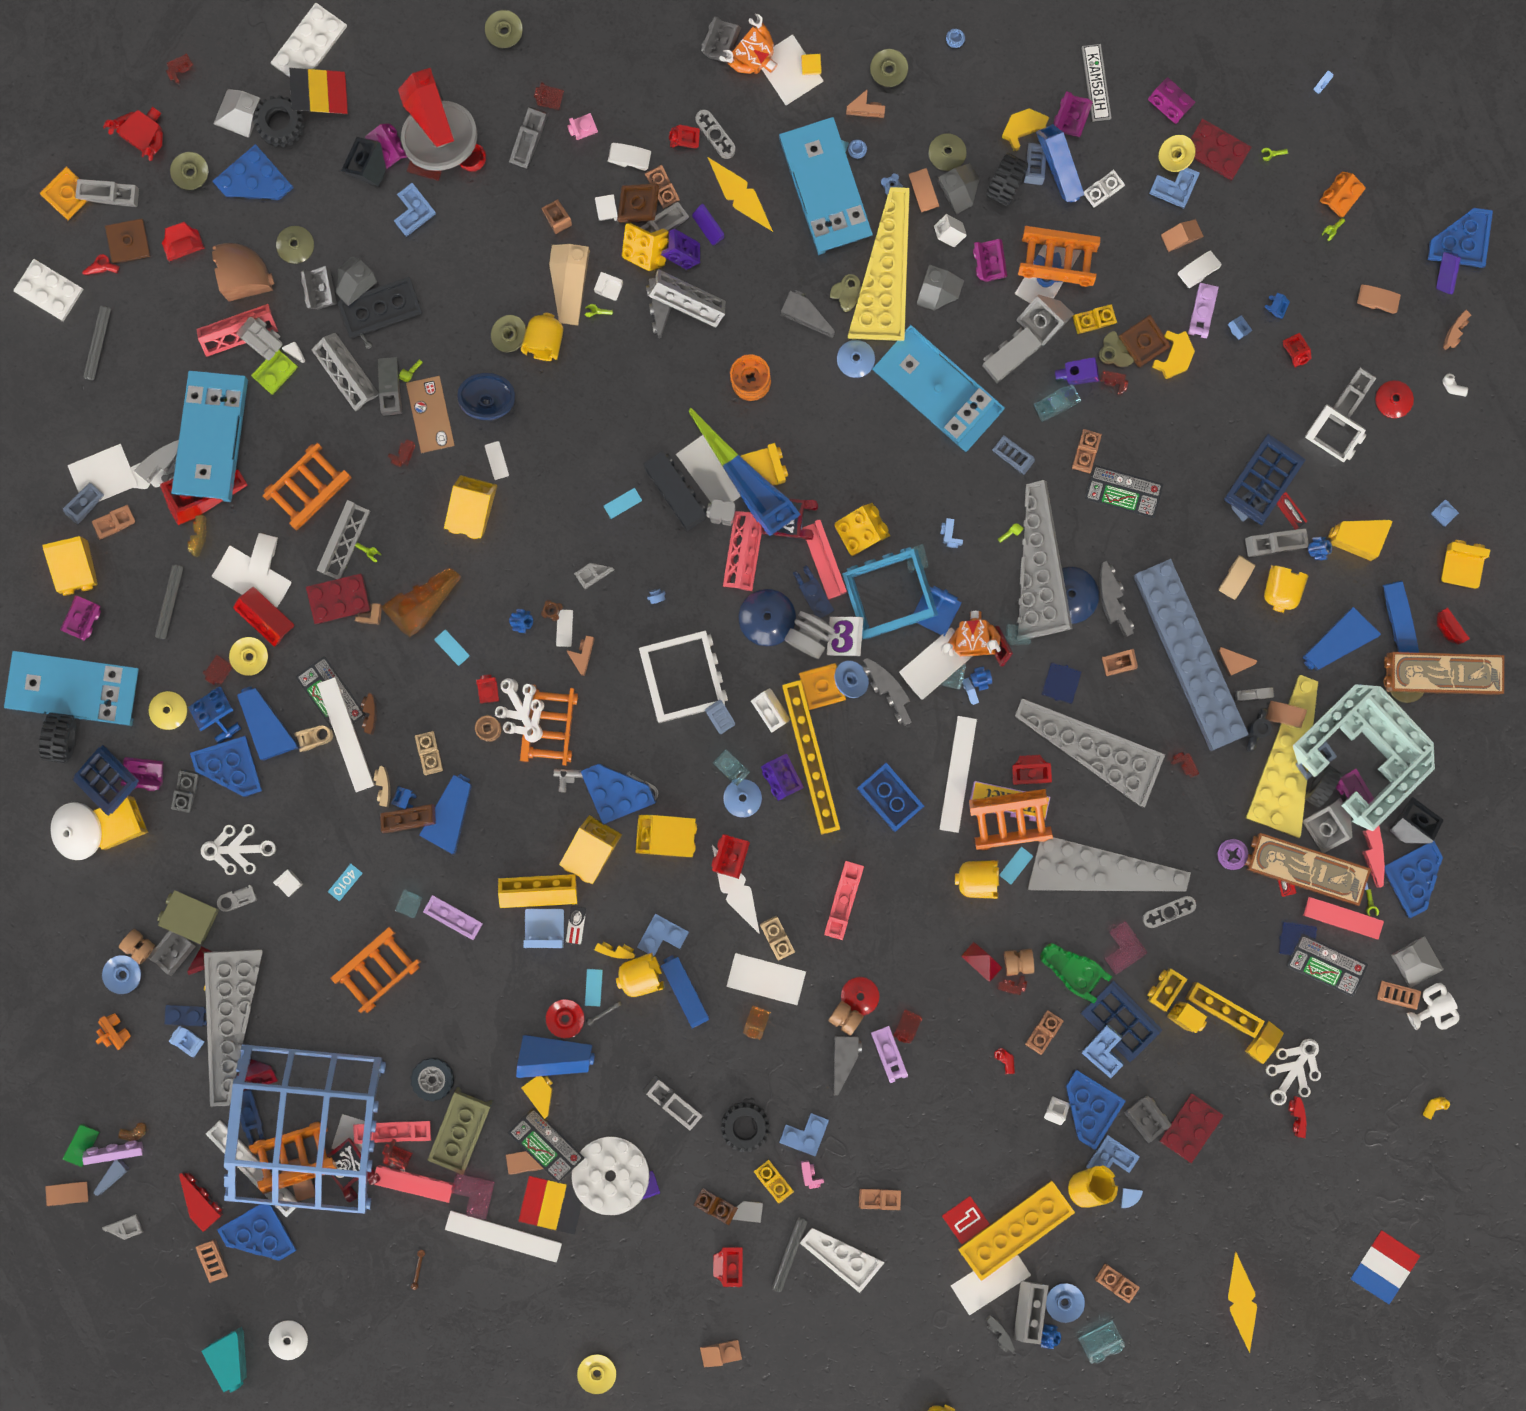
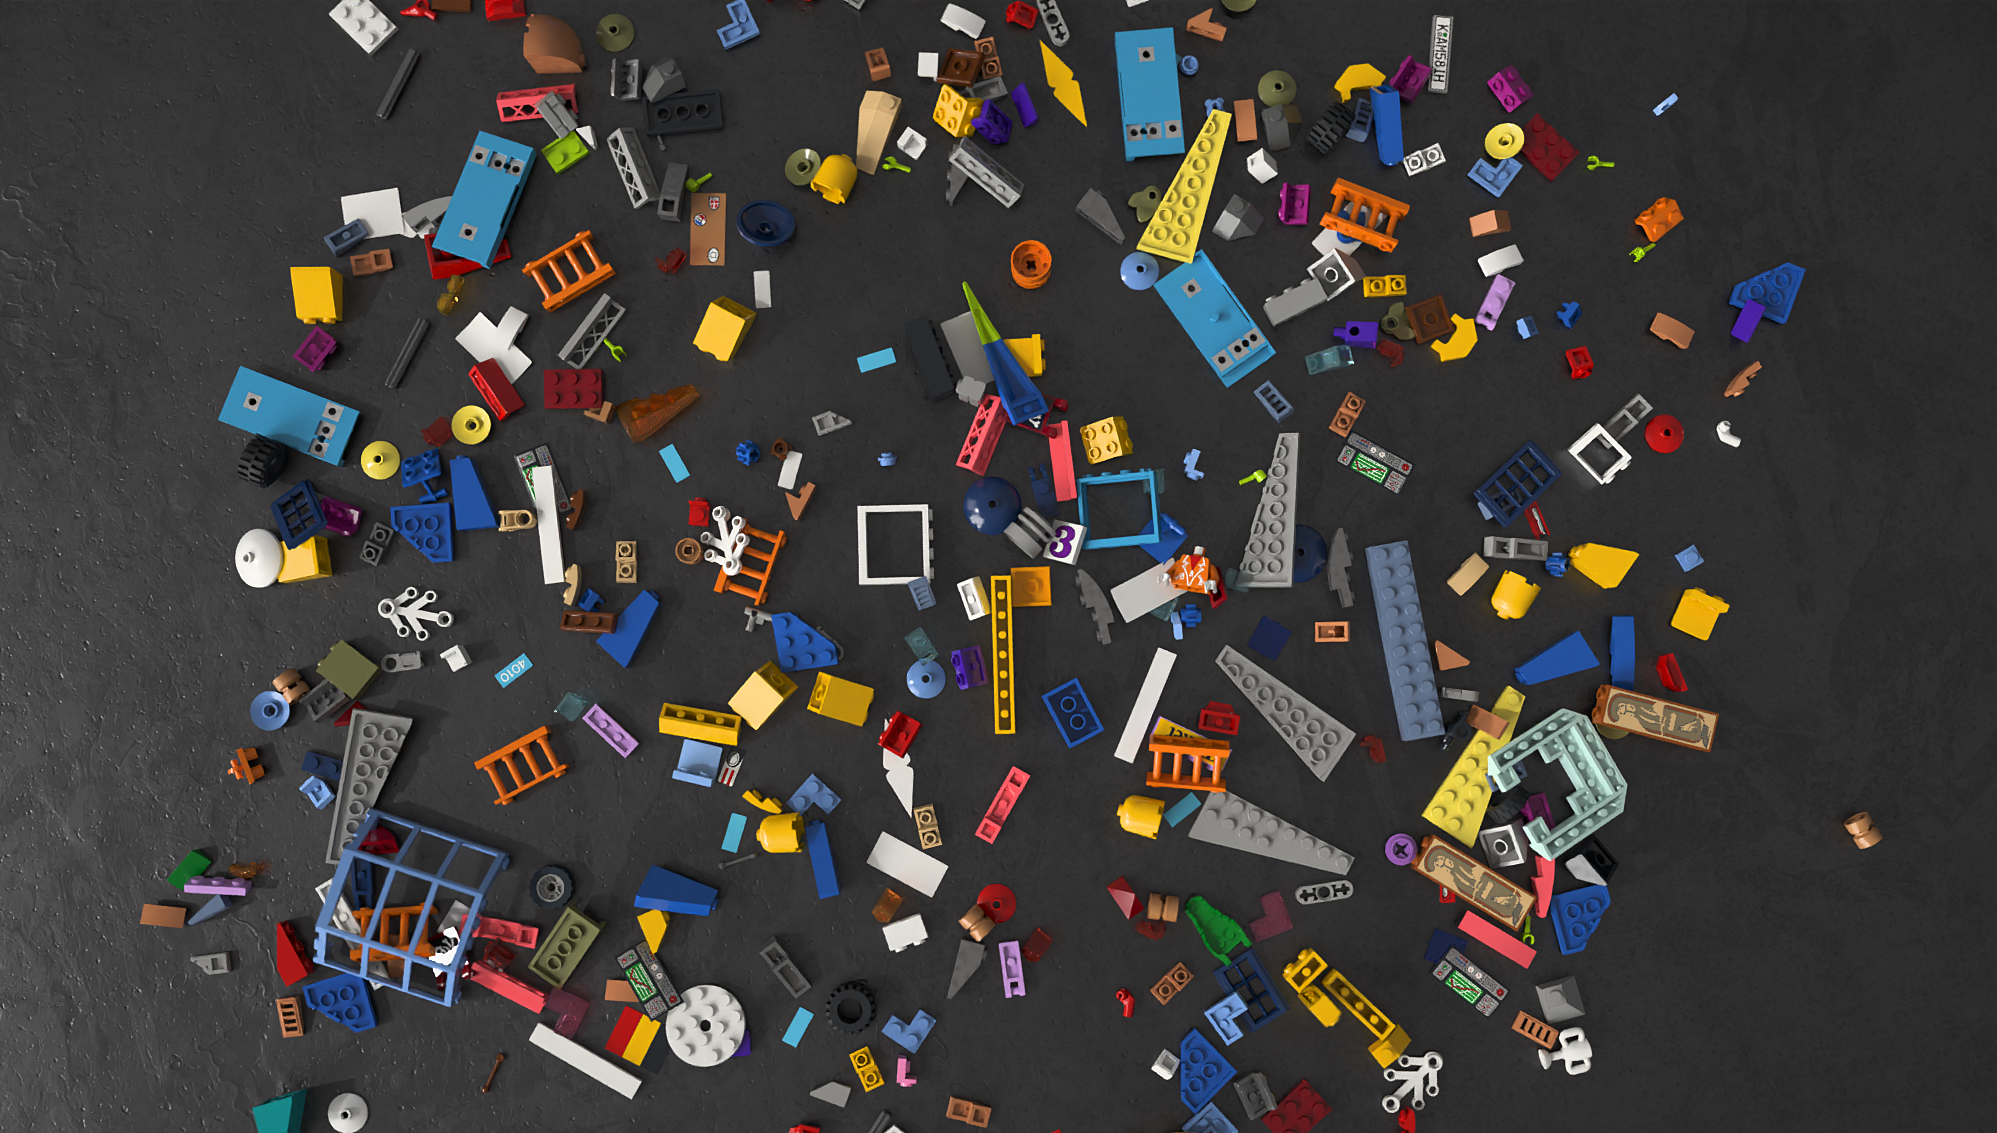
camera: 15 degrees right, 0 degrees up
red dish [546,999,584,1038] -> none
reddish brown slope [694,1188,738,1225] -> none
medium blue dish [834,661,869,698] -> none
none -> medium azure sticker [782,1007,814,1048]
none -> white brick [883,913,928,952]

